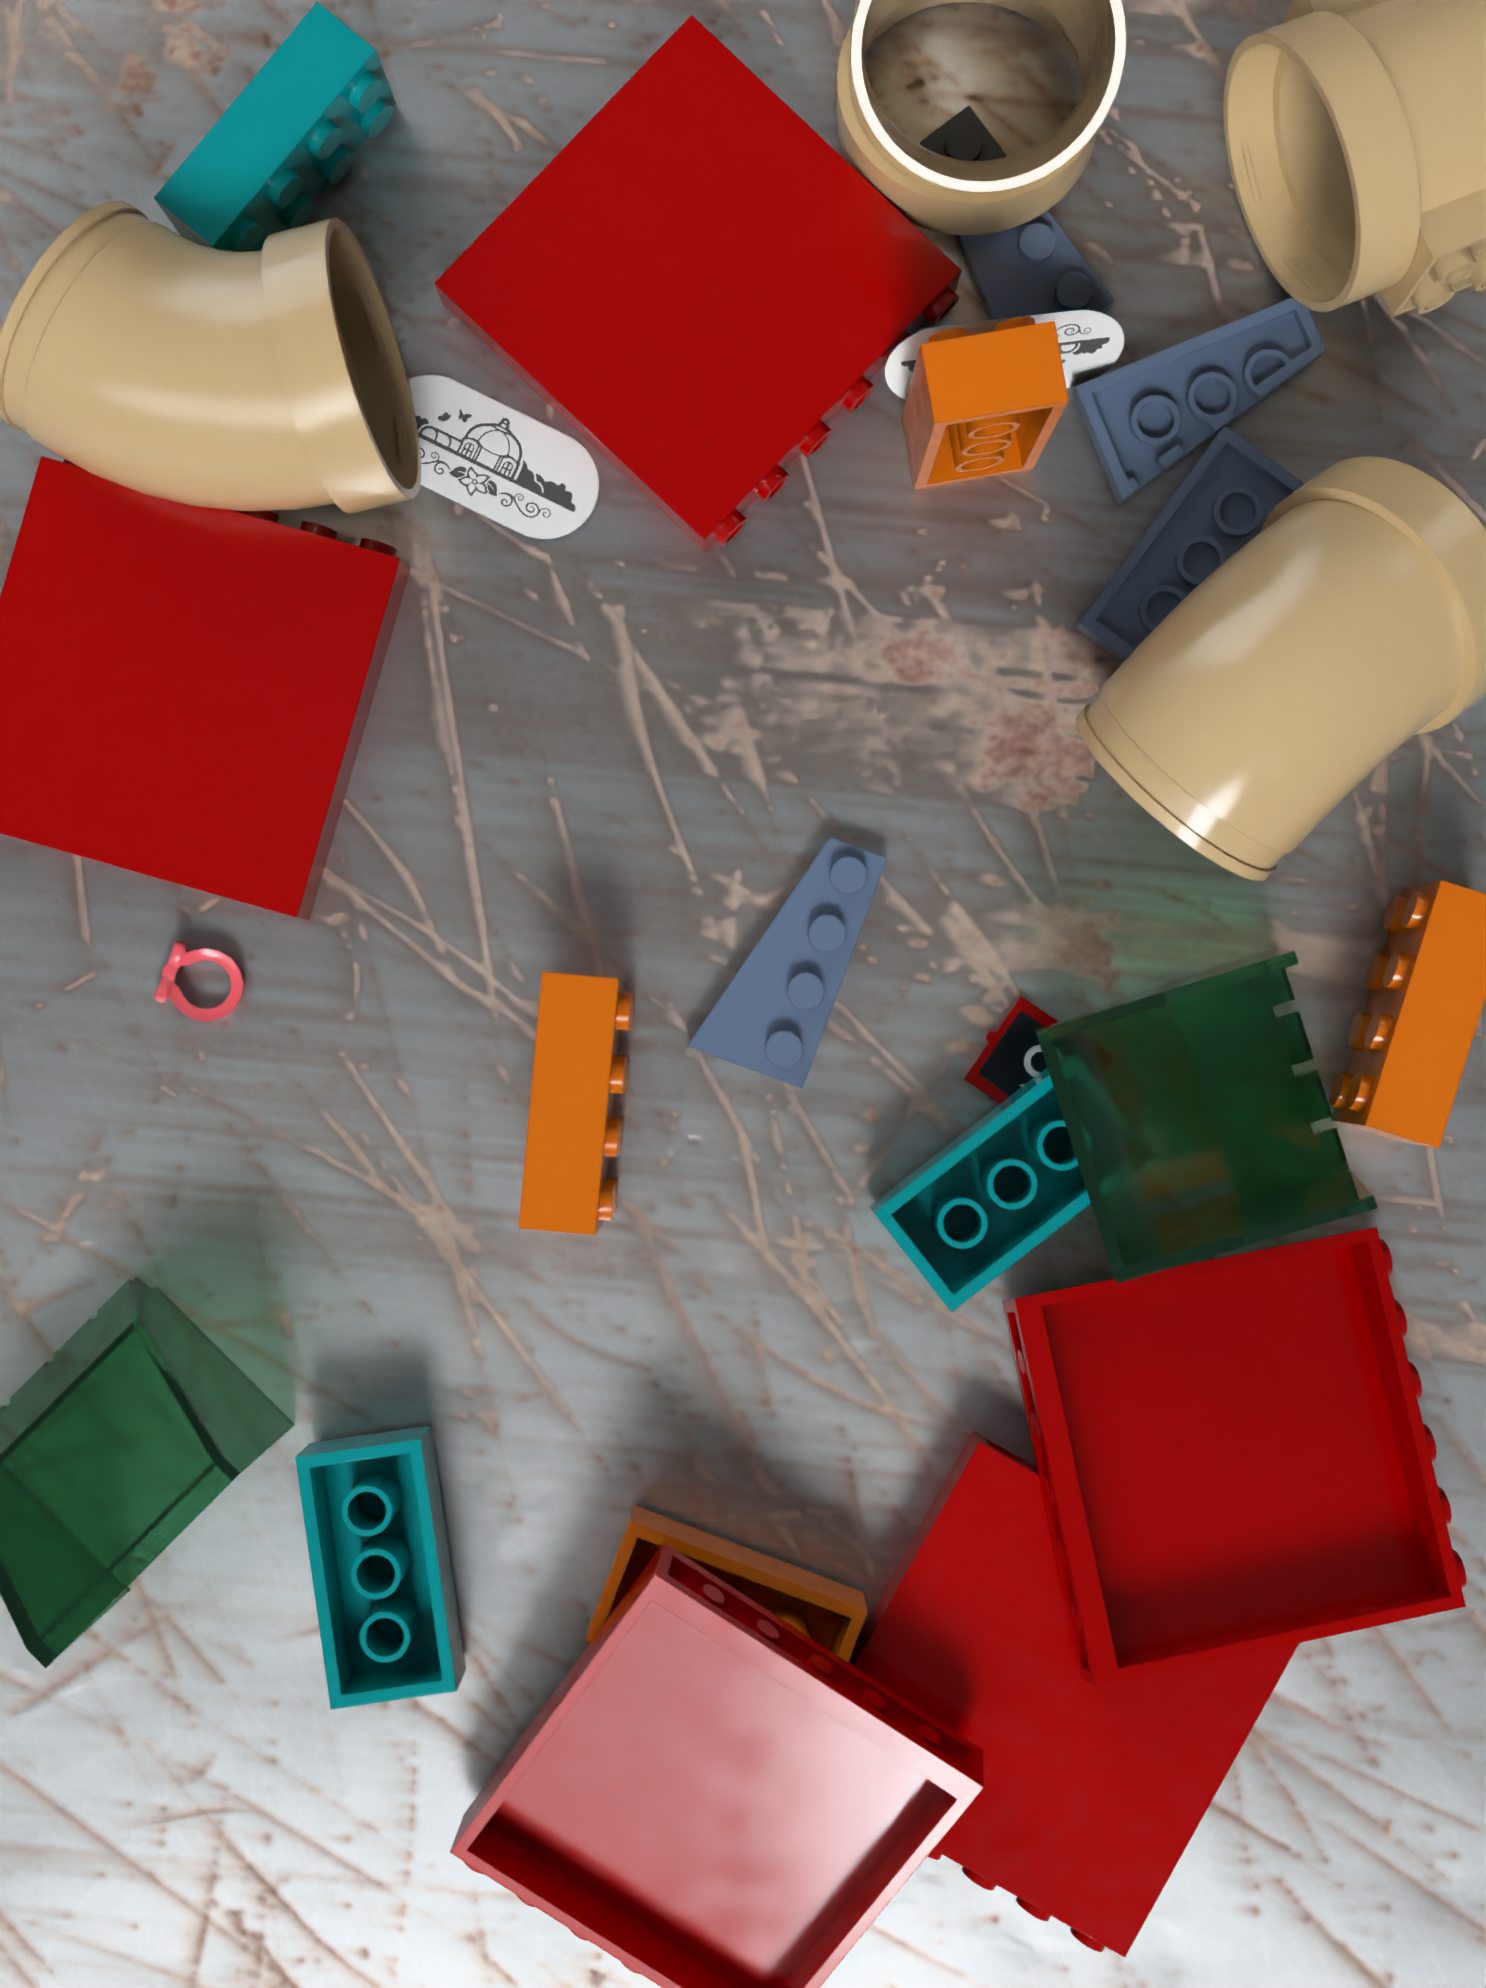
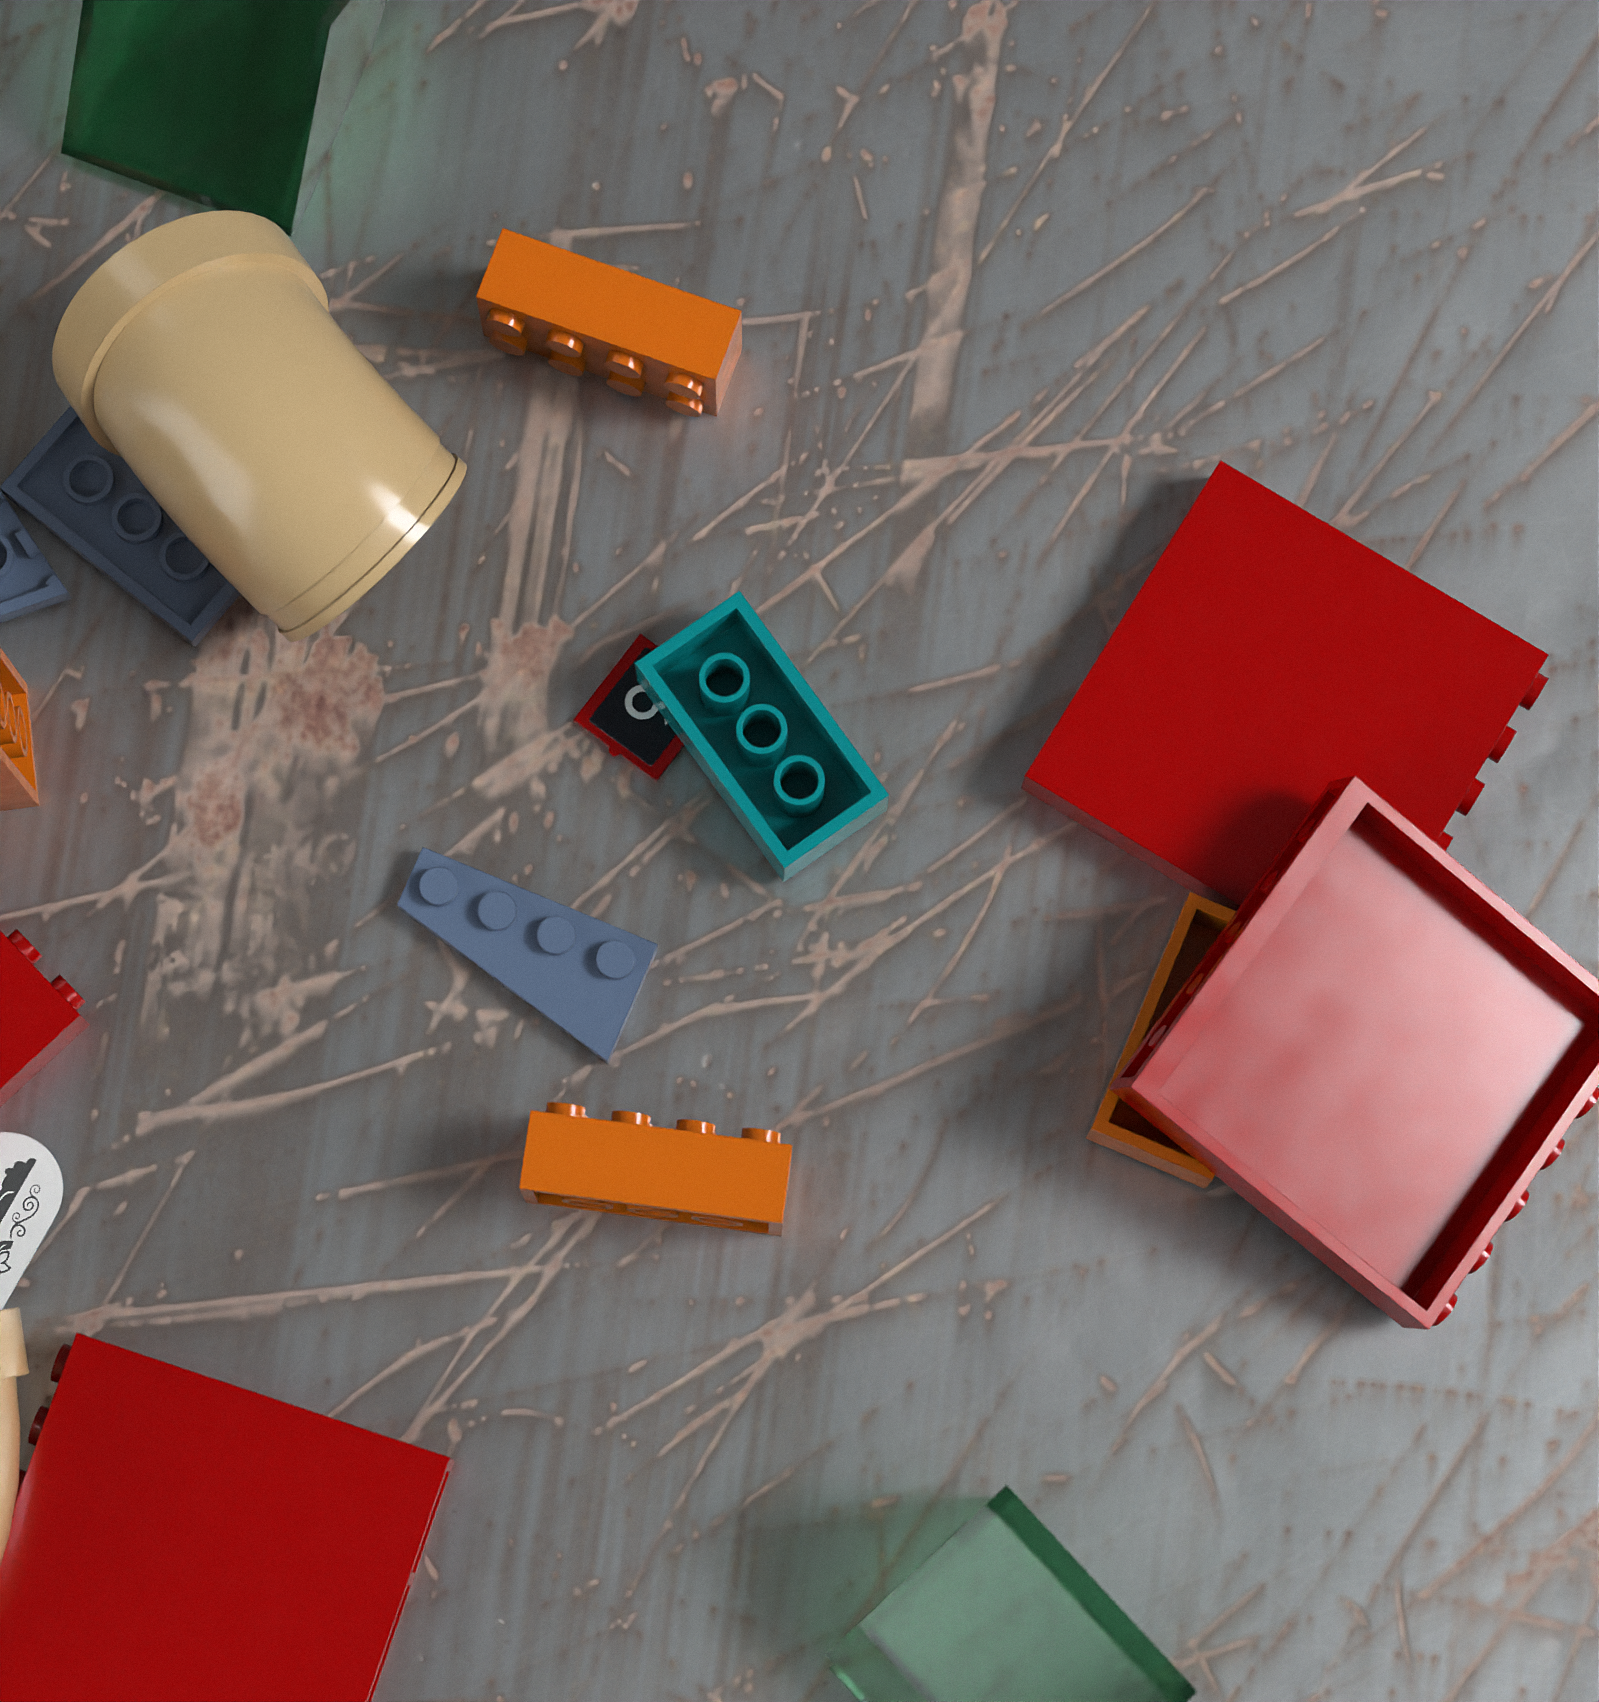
camera: 90 degrees left, 10 degrees down
coral piece [154,941,244,1022] -> none
teal brick [295,1425,466,1710] -> none
red panel [1002,1227,1467,1687] -> none
clear green windscreen [1036,947,1378,1283] -> none

